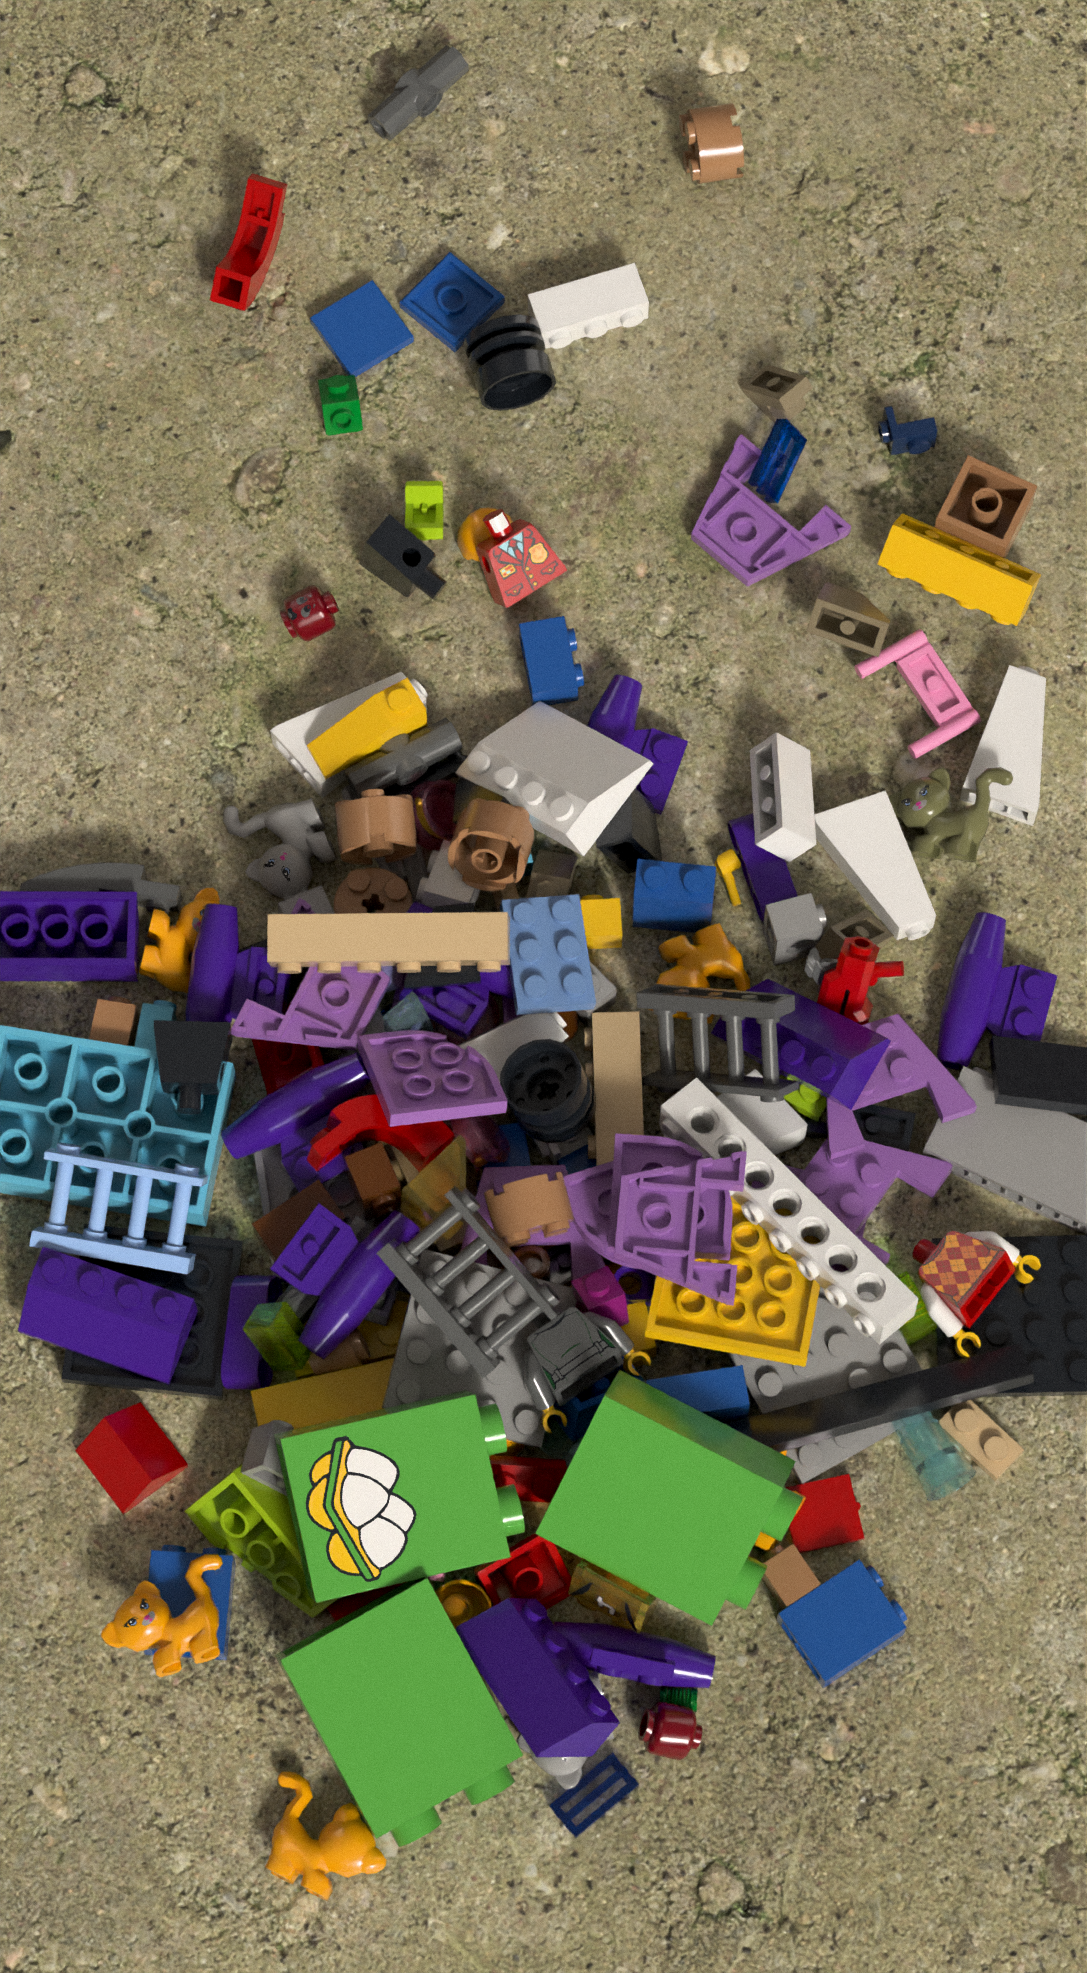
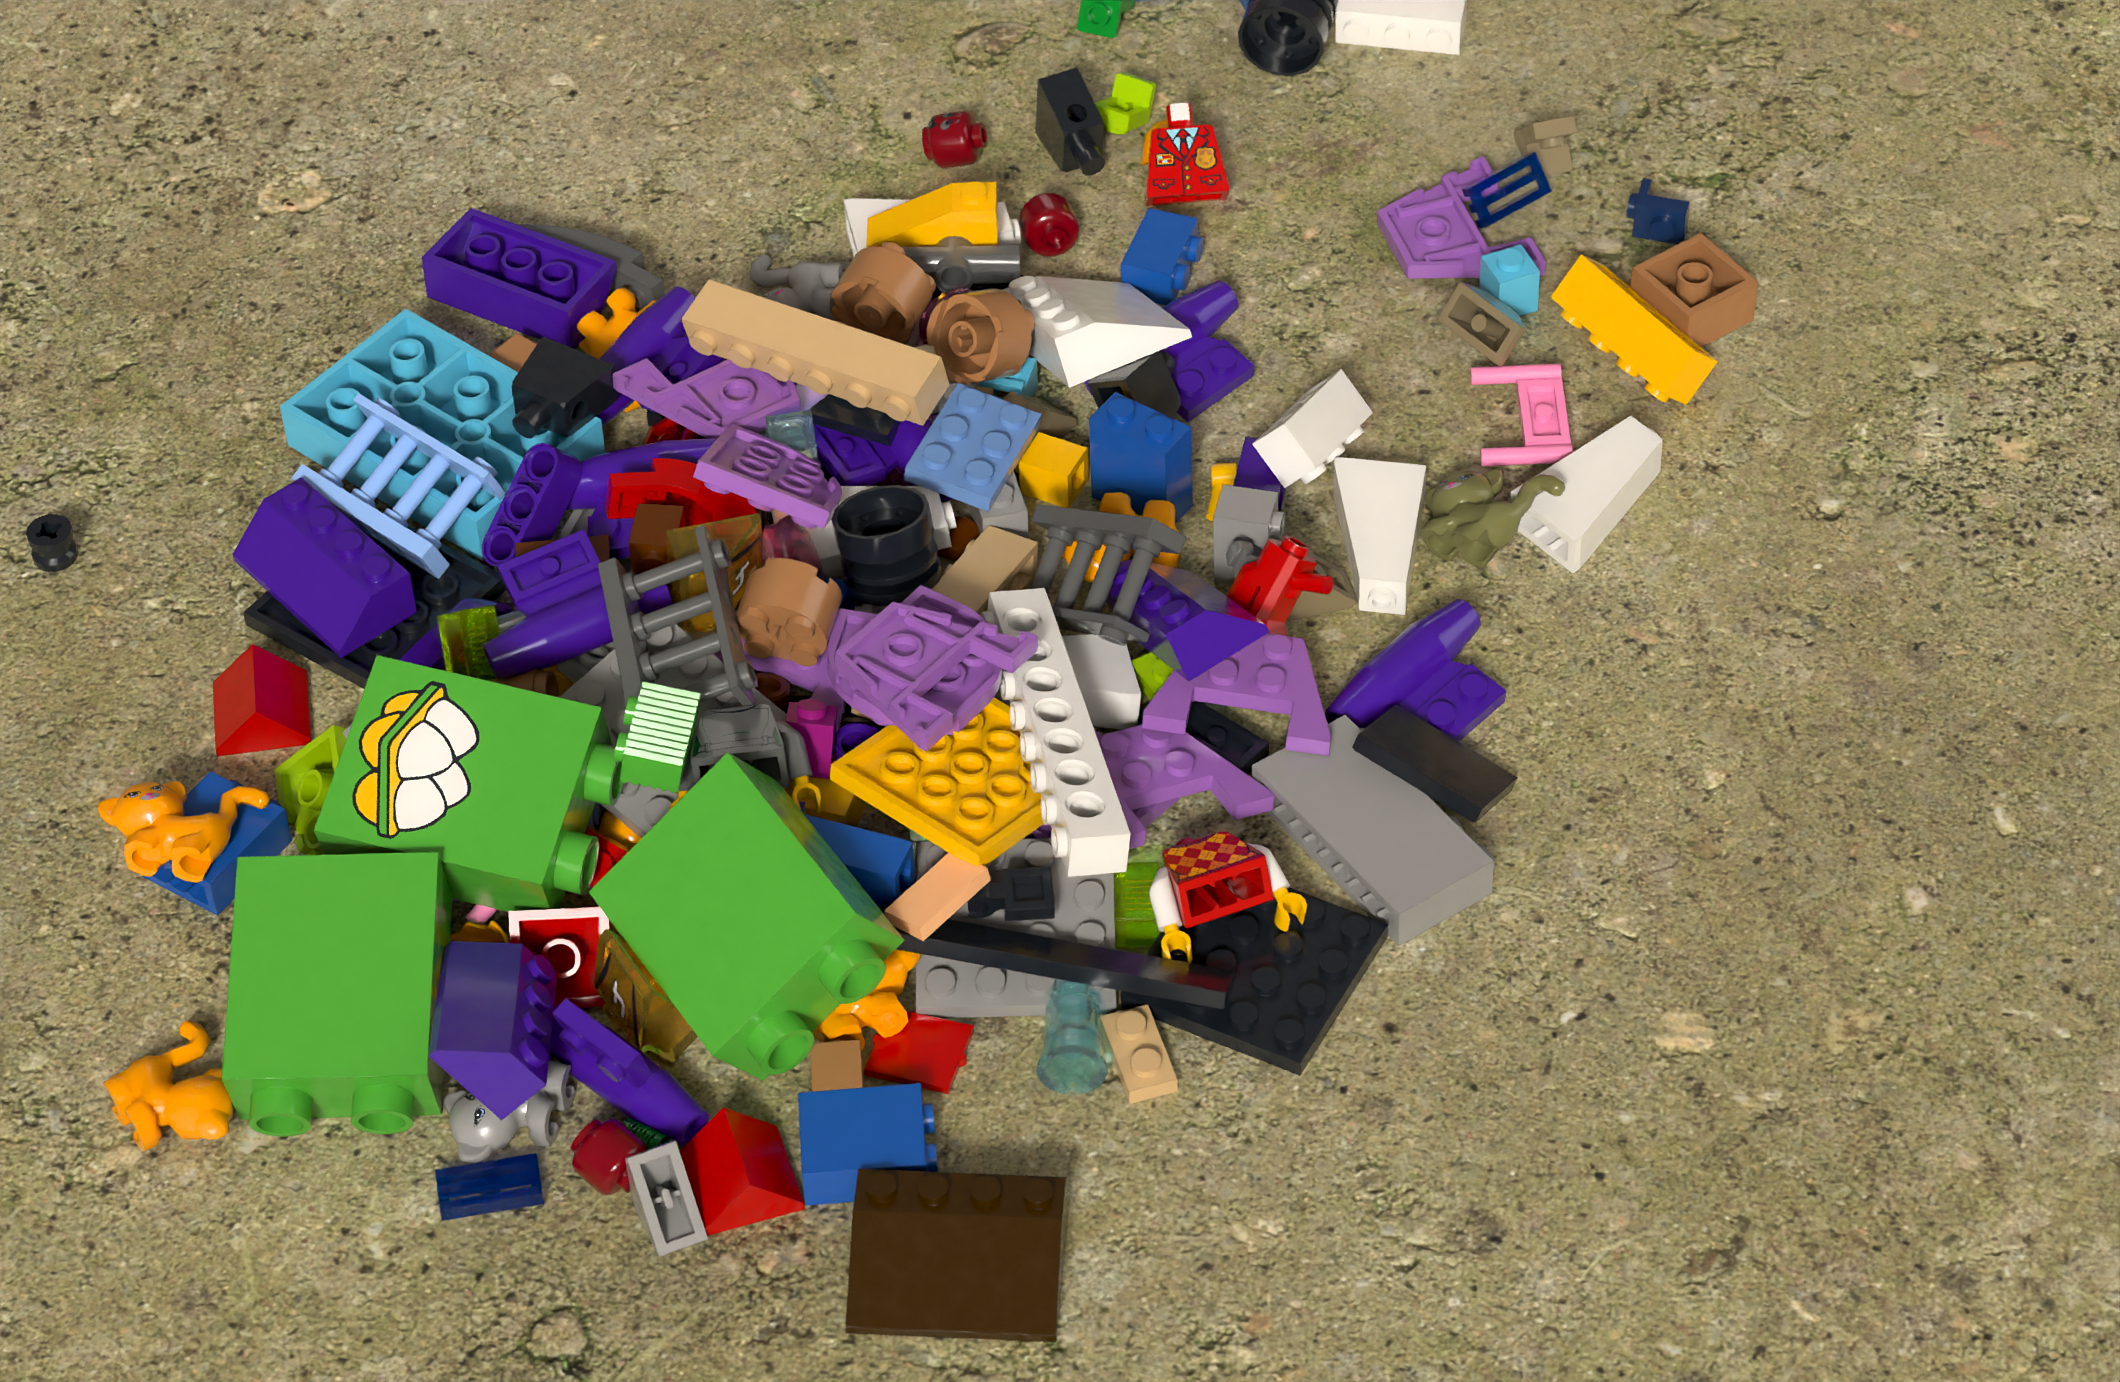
camera: 30 degrees right, 25 degrees down
none -> dark purple beam [482,443,582,567]
none -> brick [614,681,701,794]
none -> light grey slope [625,1140,708,1257]
none -> red slope [679,1107,805,1236]
none -> dark brown slope [845,1169,1068,1342]
none -> light nougat tile [884,853,991,941]
none -> black plate [967,866,1055,921]
none -> dark red head [1019,193,1080,257]
none -> medium azure brick [1480,244,1540,316]

